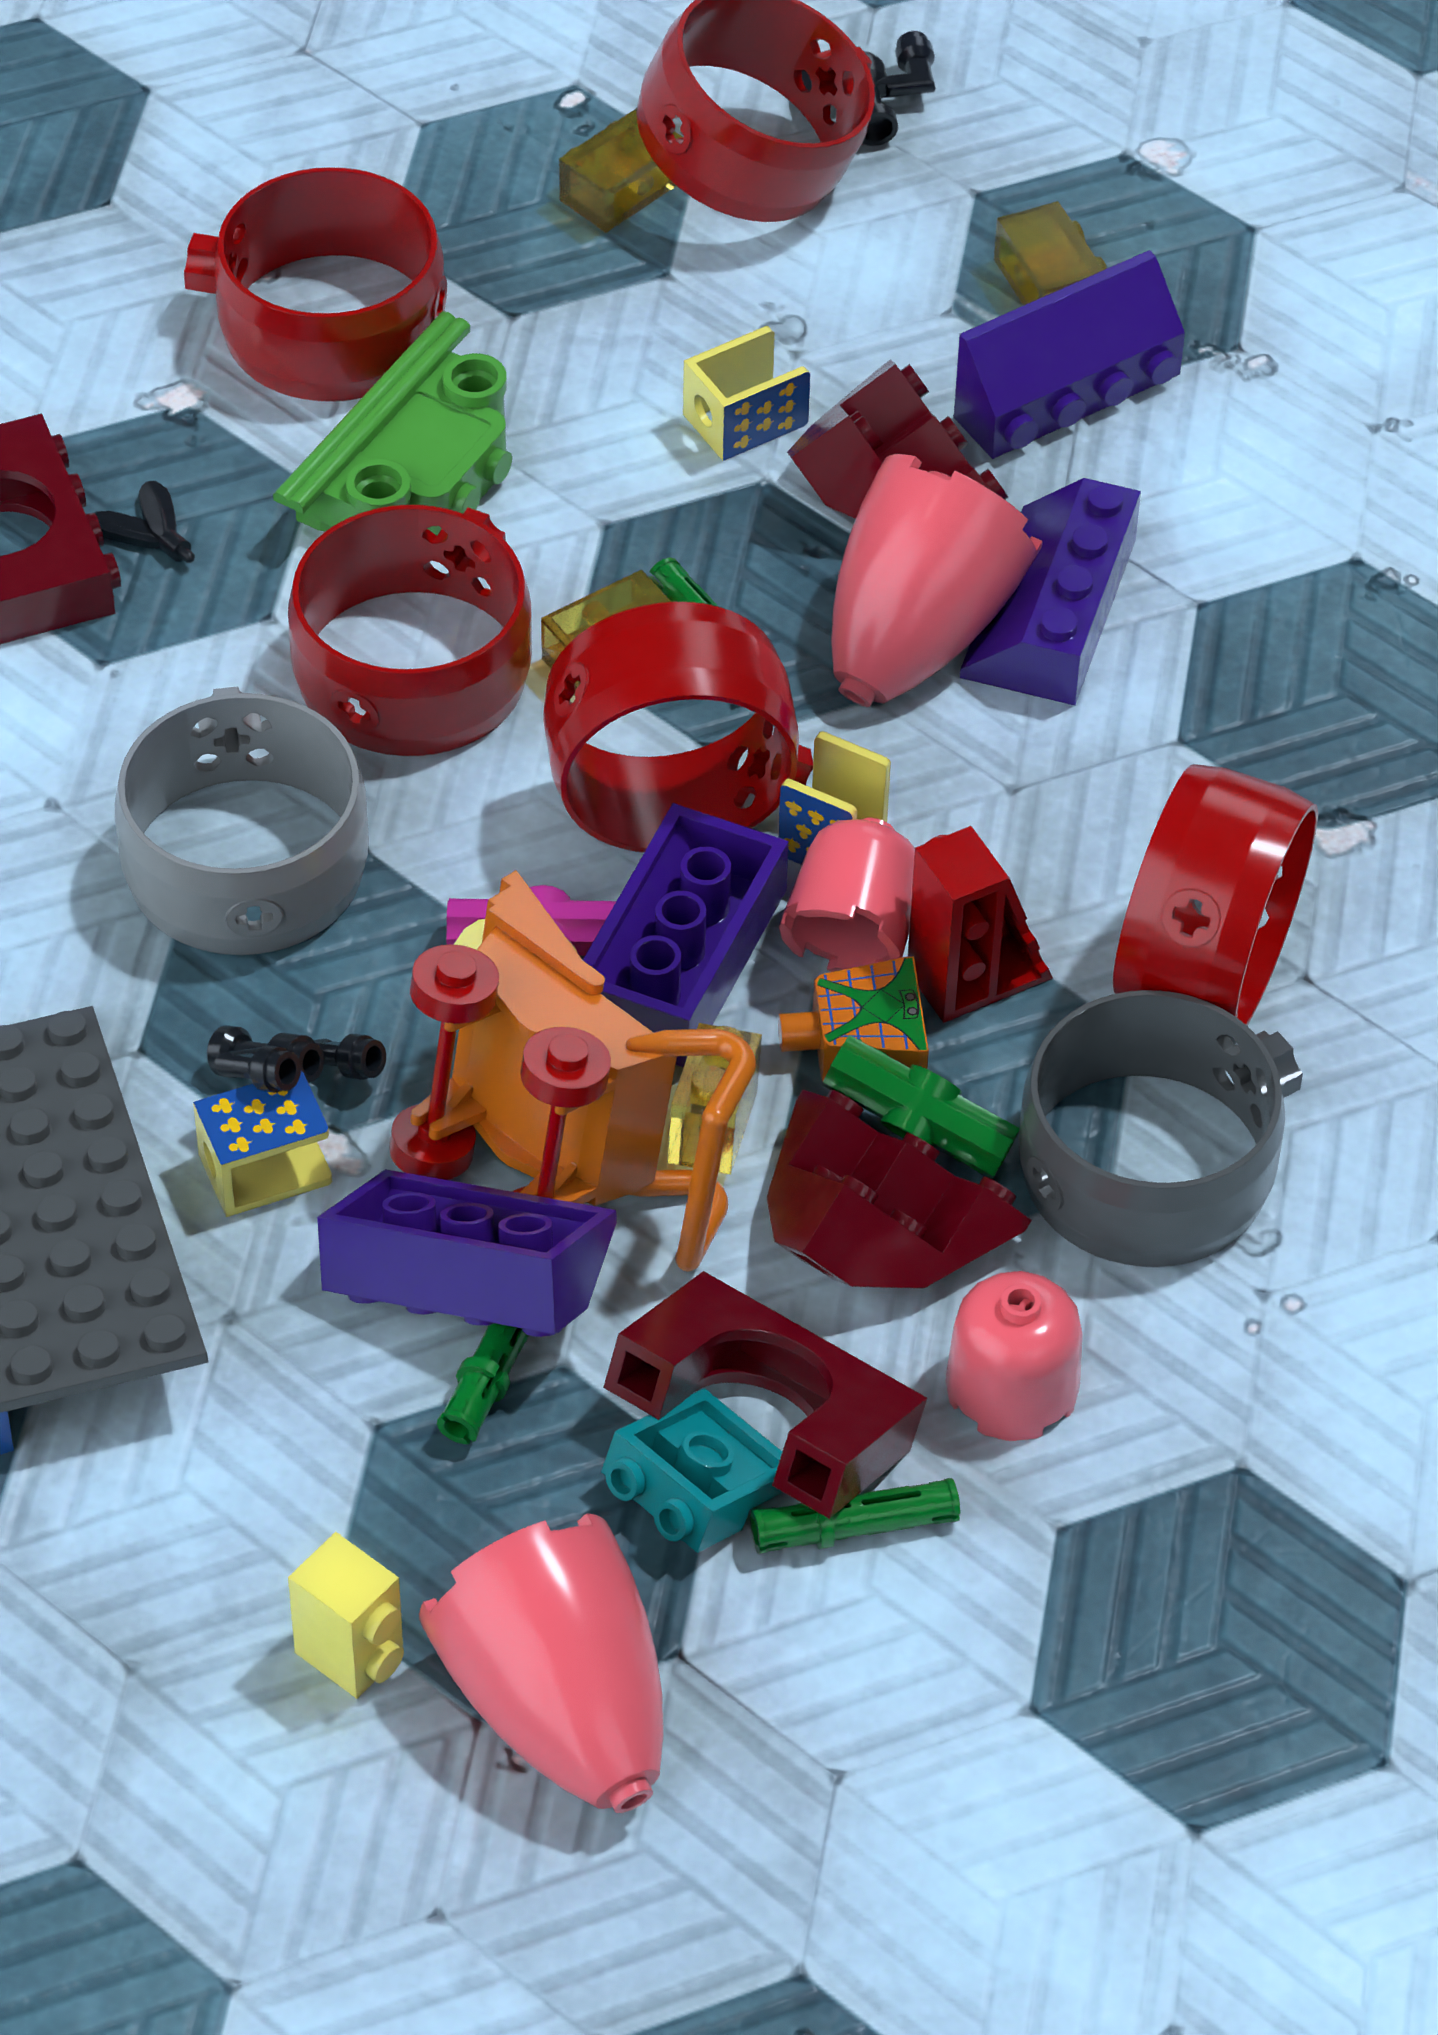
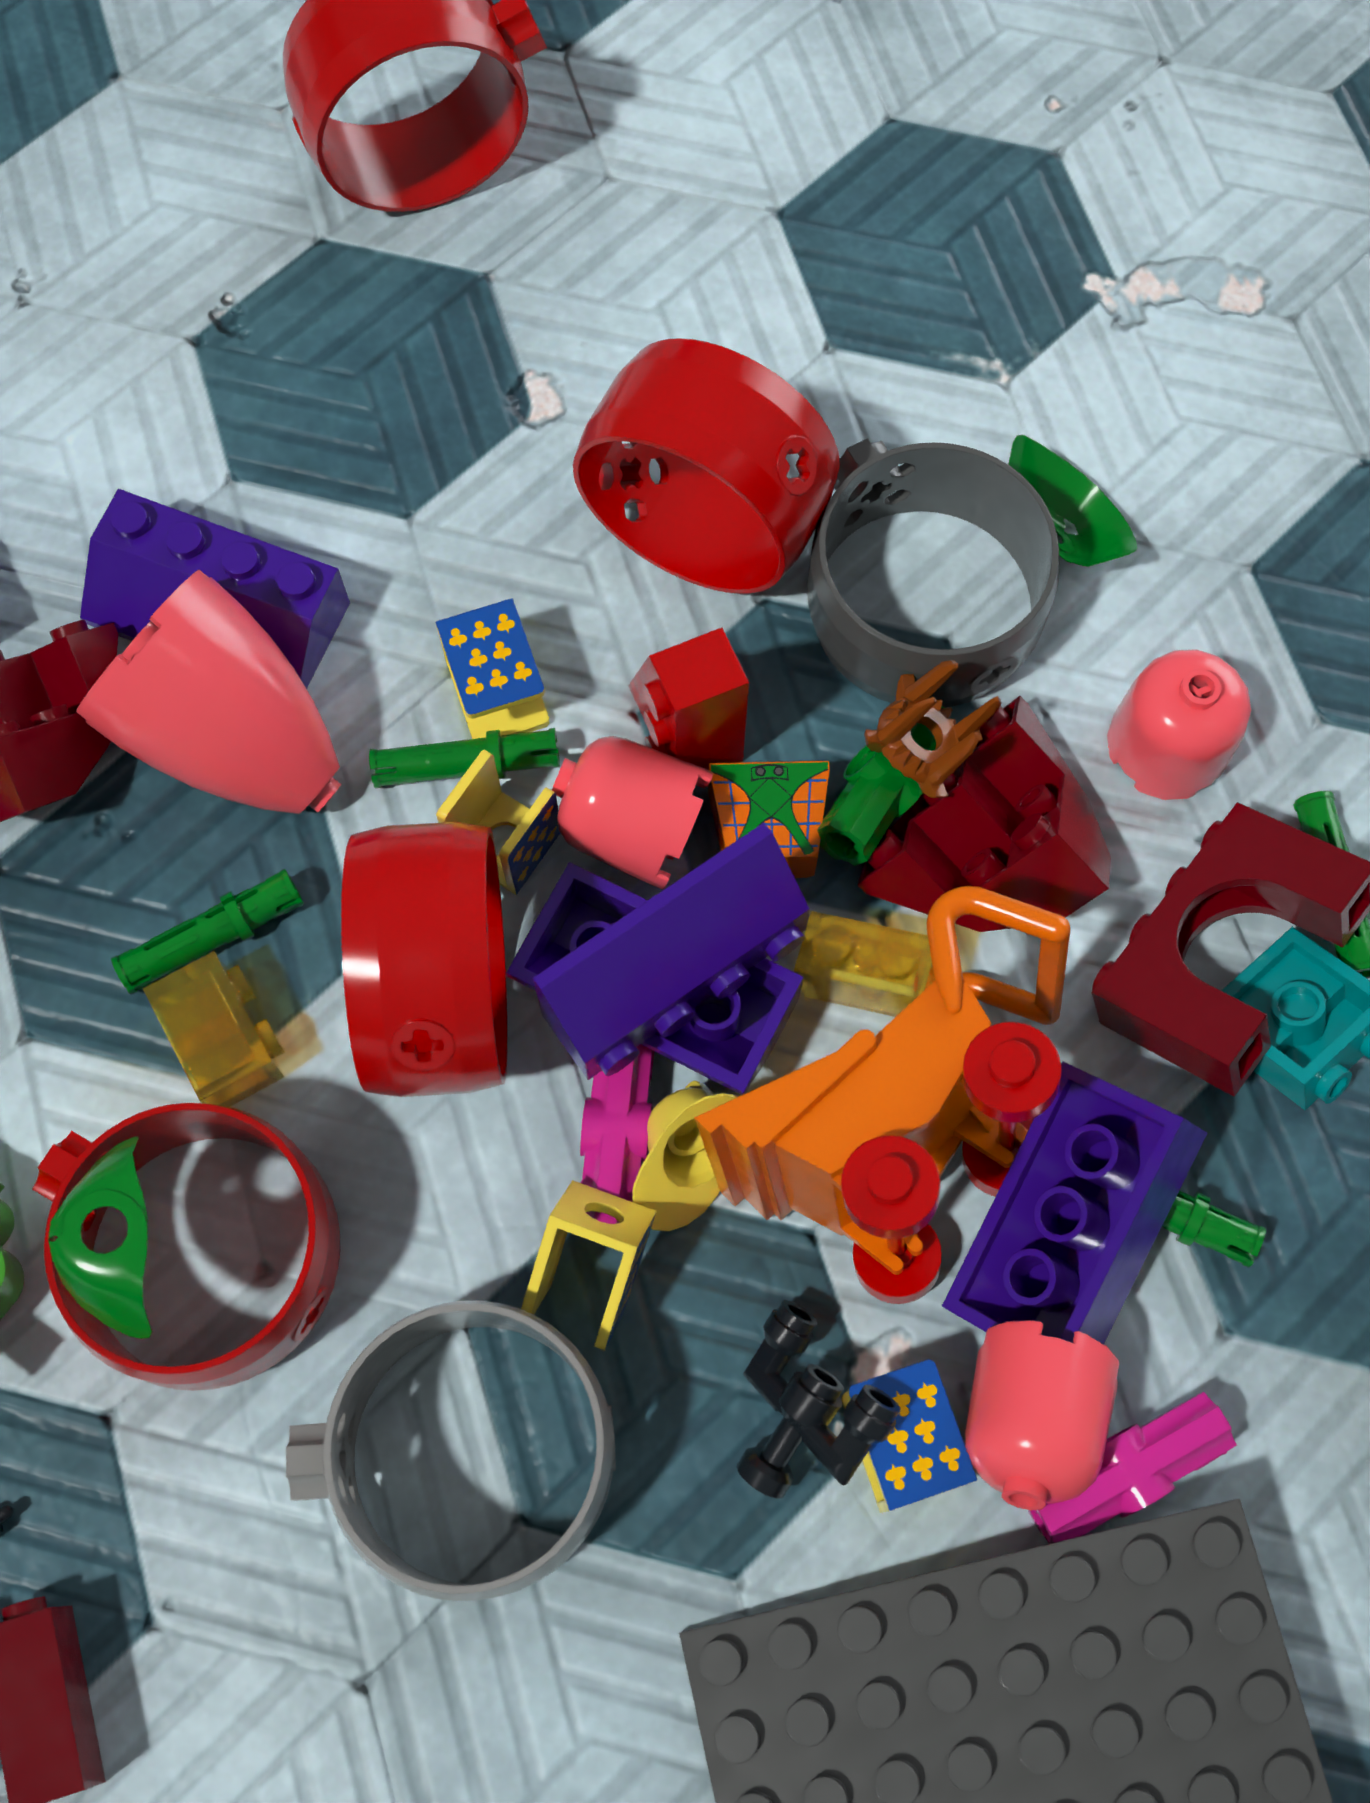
camera: 85 degrees left, 20 degrees up
none -> green piece [48,1136,152,1339]
none -> green pin [369,728,560,789]
none -> blue piece [435,598,550,739]
none -> light yellow piece [521,1180,657,1351]
none -> dark purple slope [533,822,810,1080]
none -> dark orange piece [864,660,1002,798]
none -> coral cylinder [965,1321,1119,1510]
none -> green piece [1008,435,1138,567]
none -> dark pink piece [1028,1392,1237,1544]

